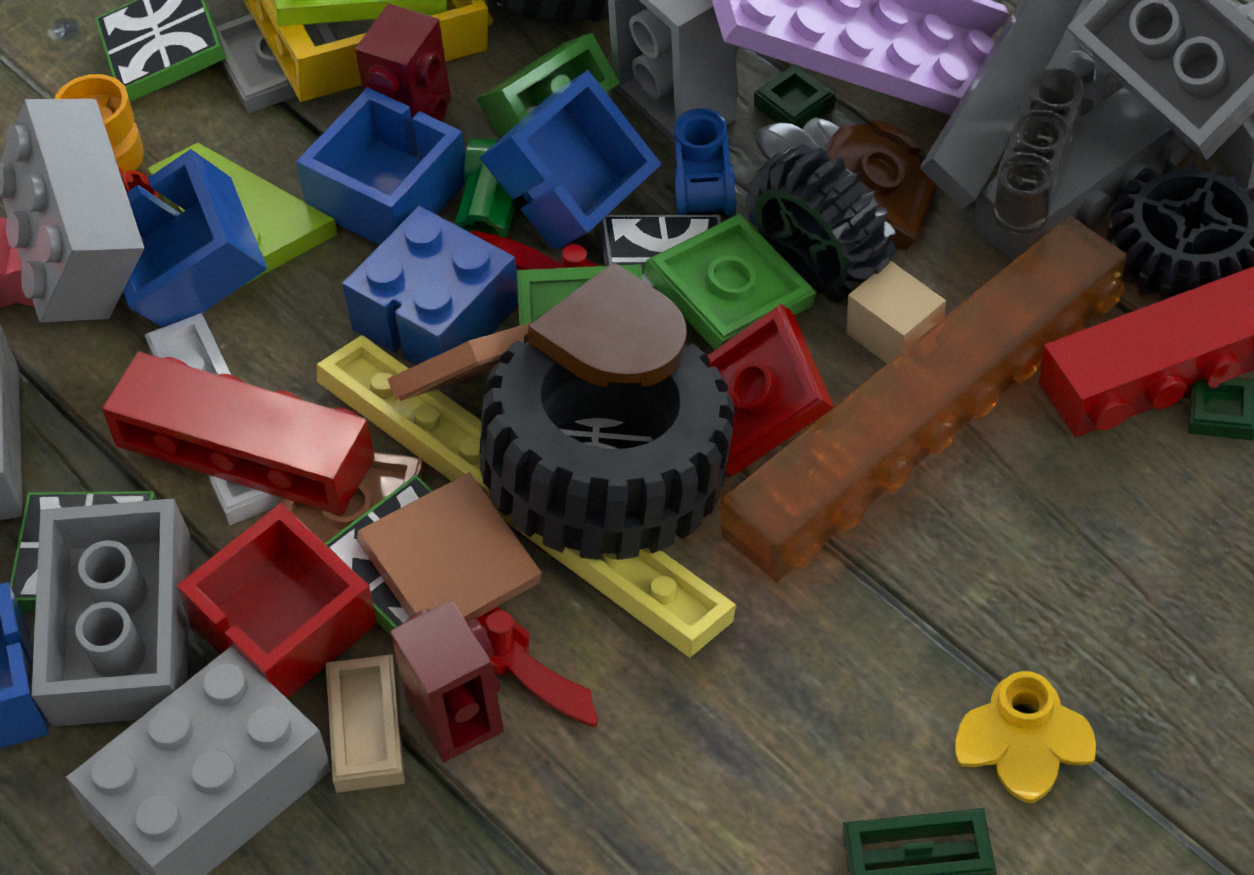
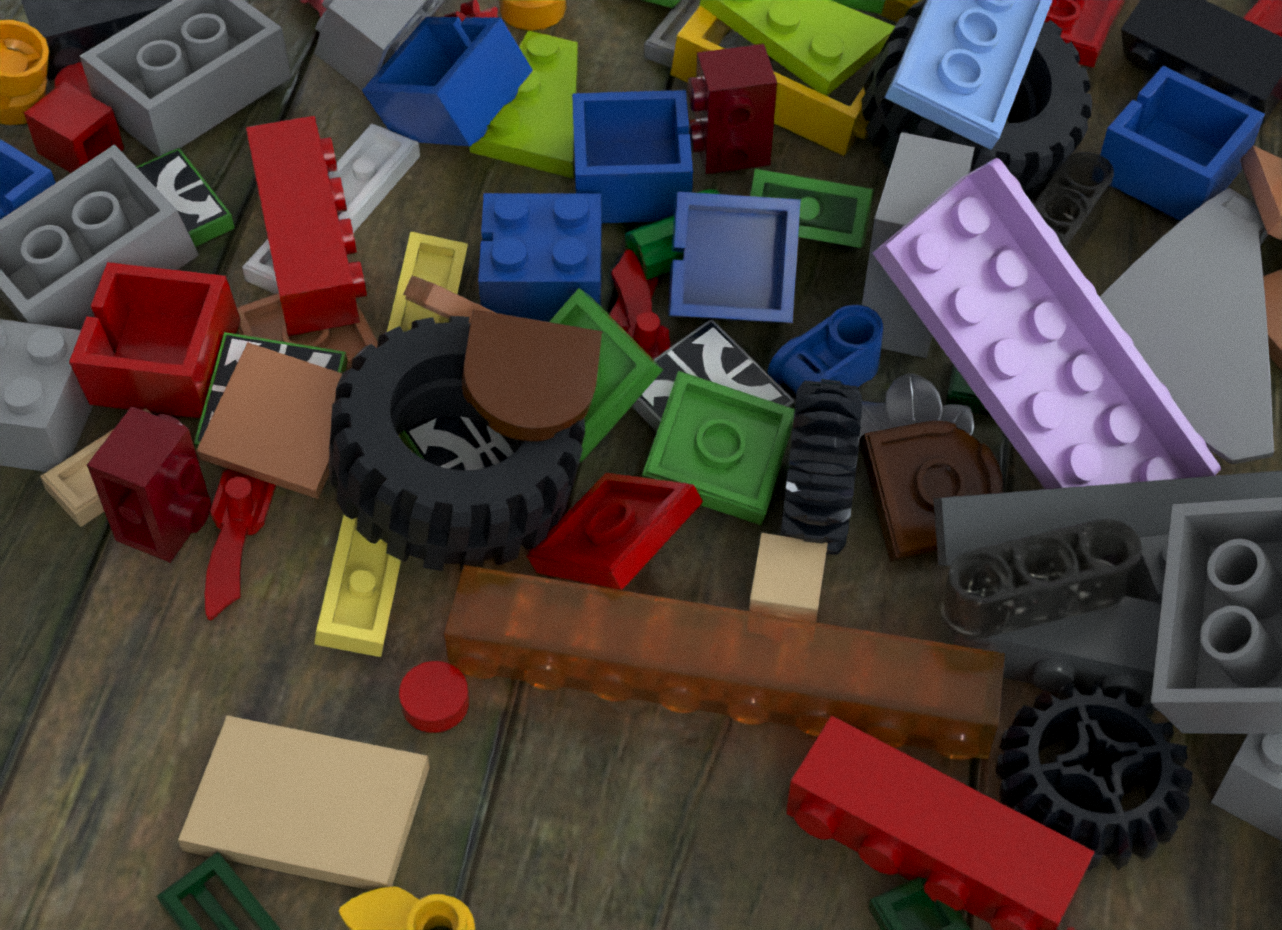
camera: 50 degrees right, 0 degrees up
none -> tan tile [178,716,430,891]
none -> red tile [399,661,469,733]

